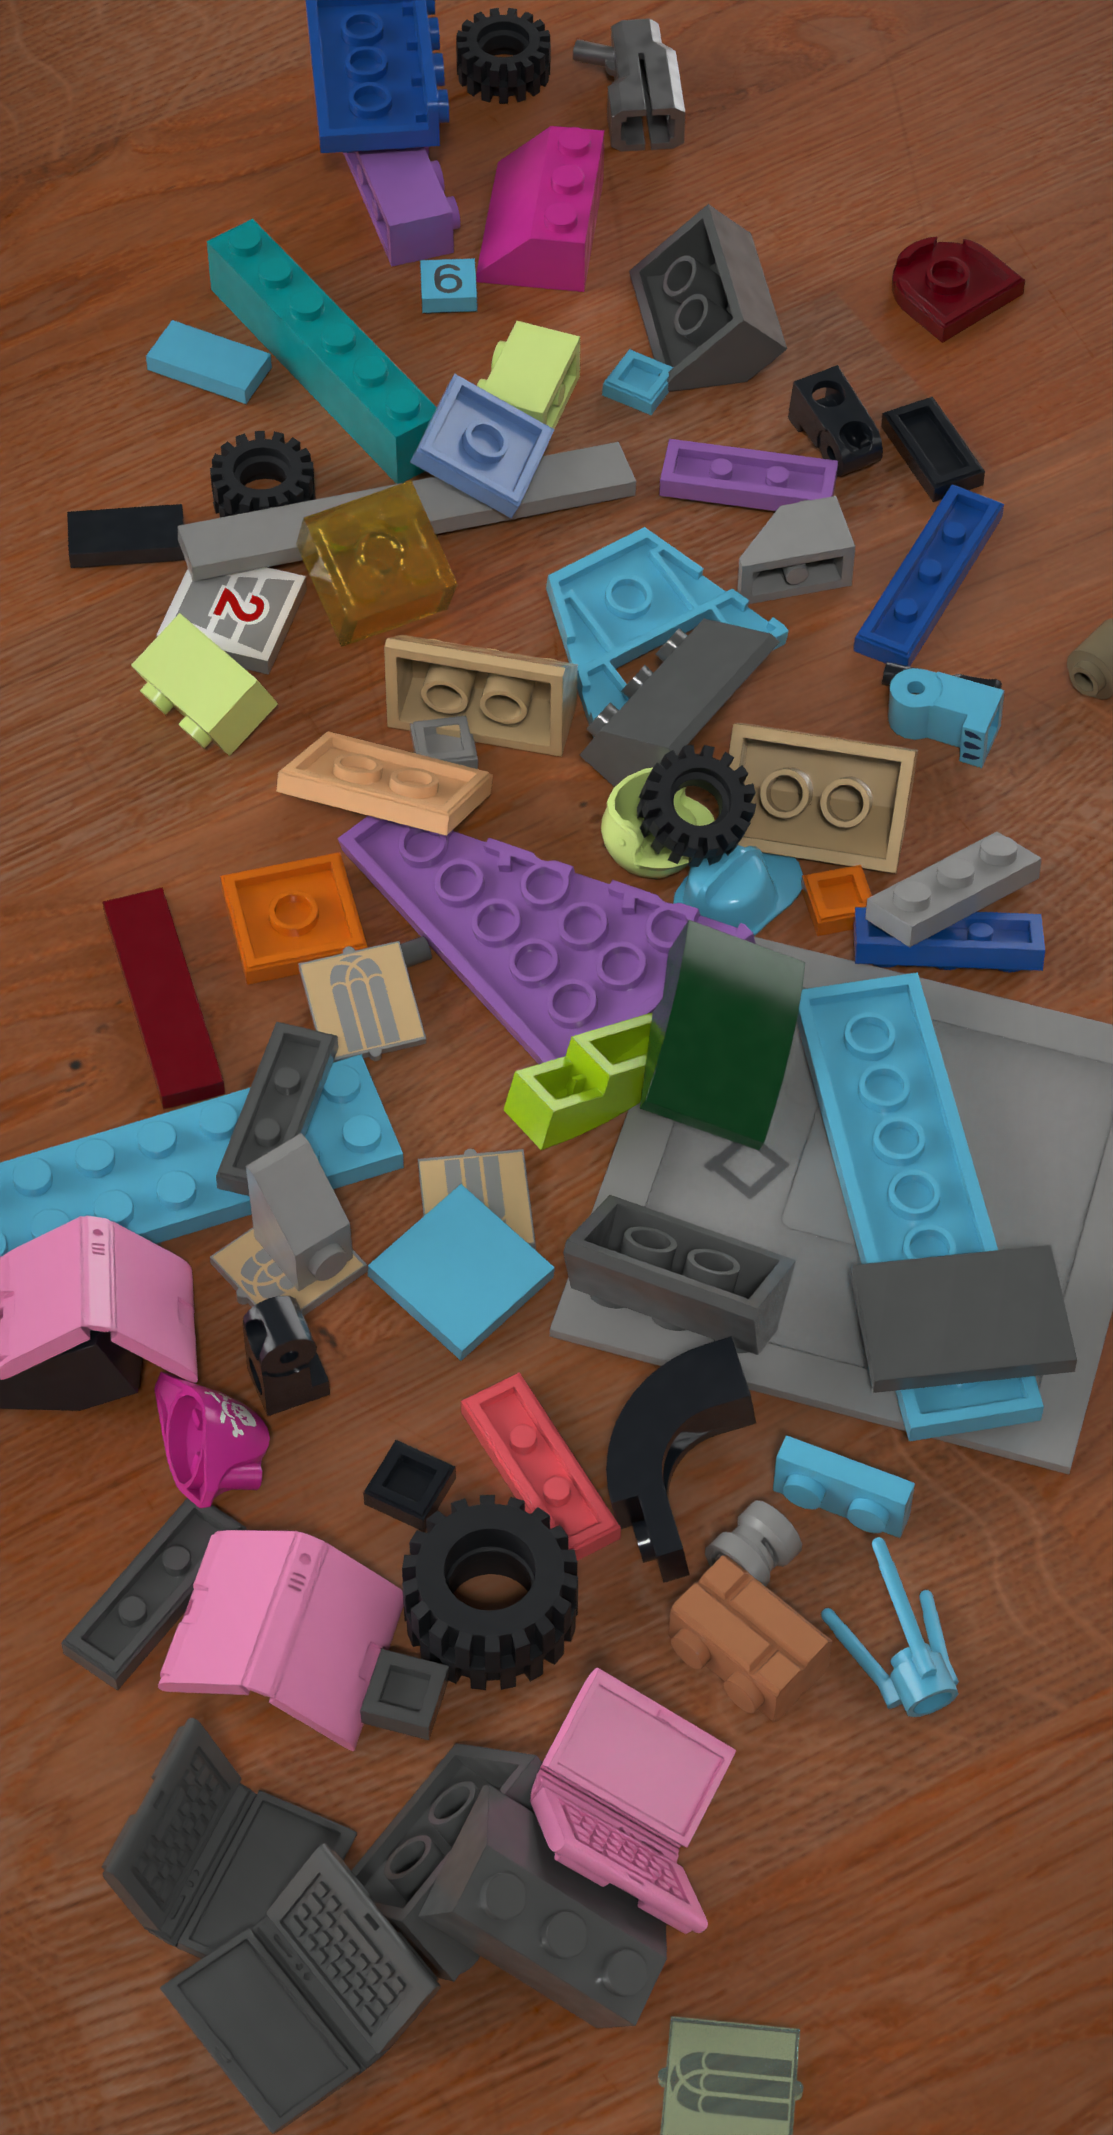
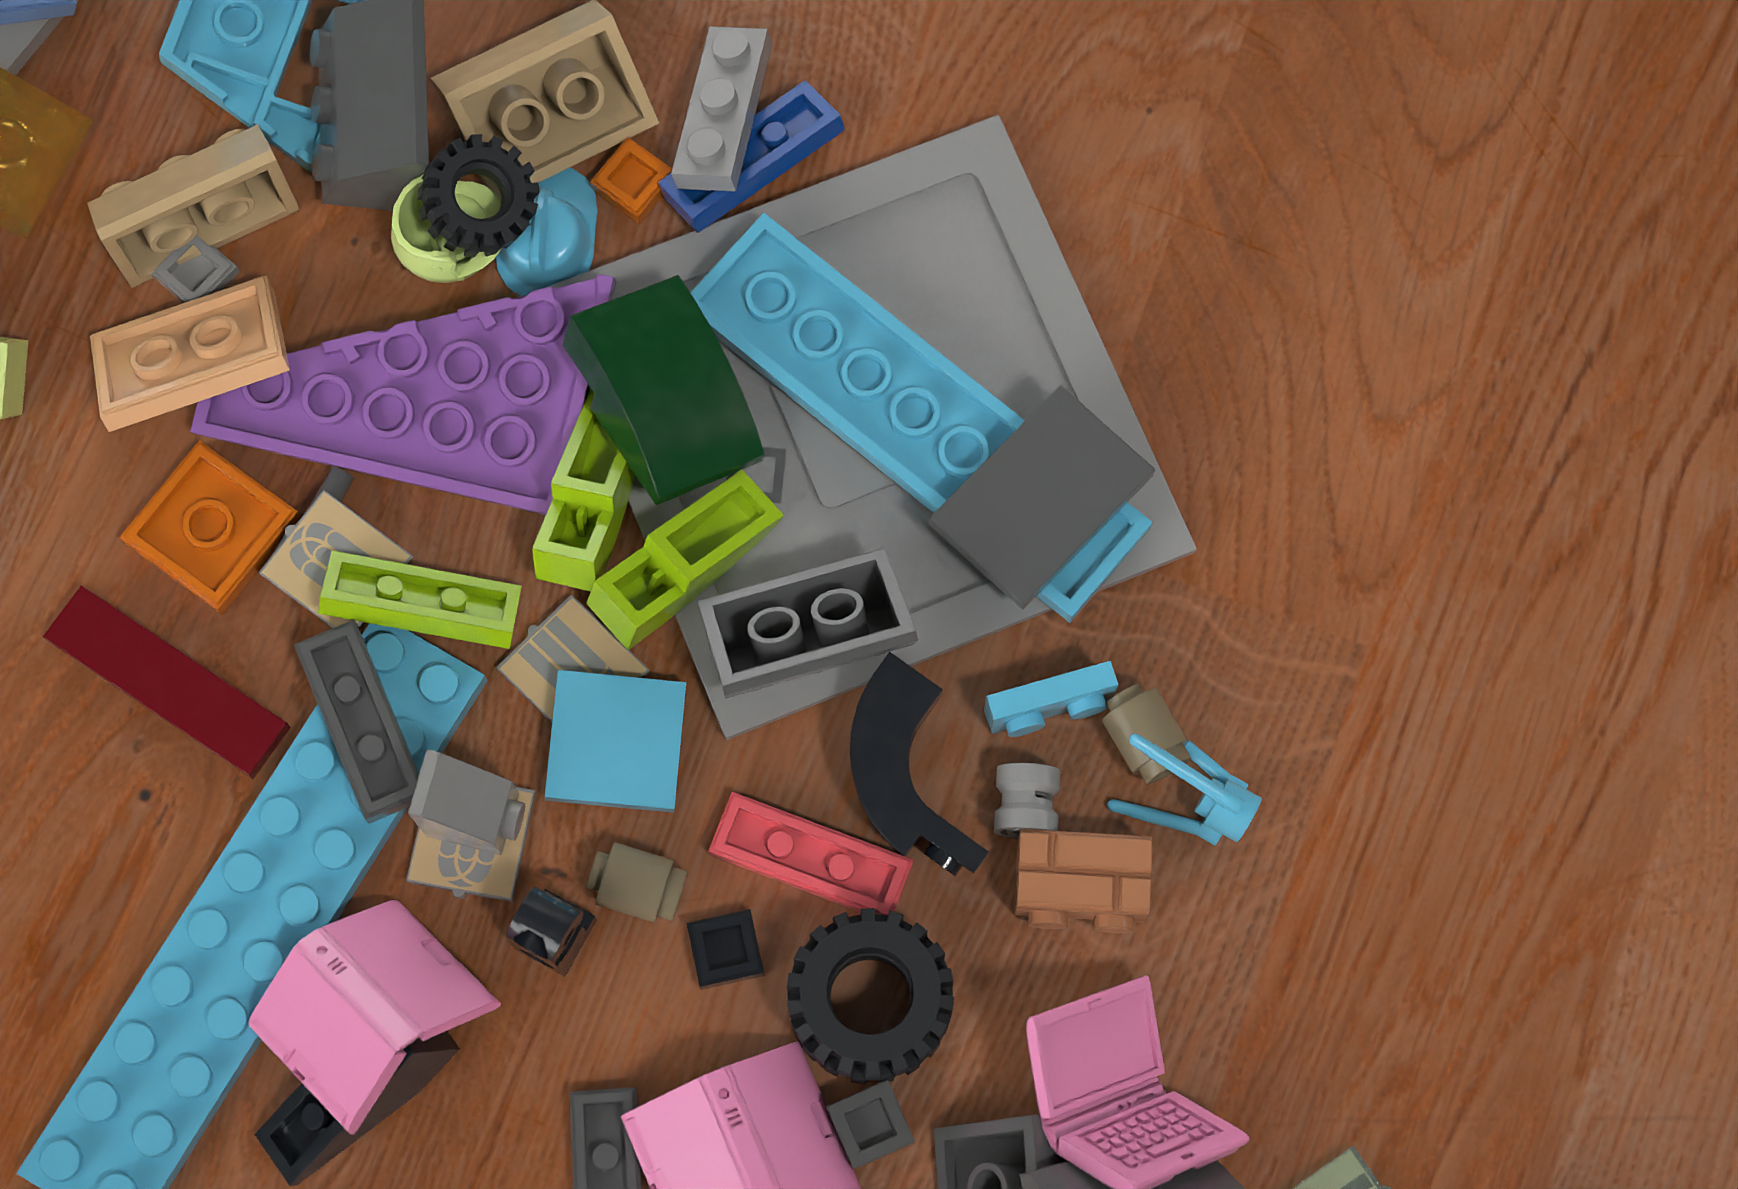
camera: 40 degrees left, 20 degrees up
dark pink hat [154,1372,270,1508] -> none
none -> lime plate [318,550,522,649]
none -> lime slope [587,469,784,650]
none -> dark tan brick [587,842,688,923]
none -> dark tan brick [1102,684,1192,785]

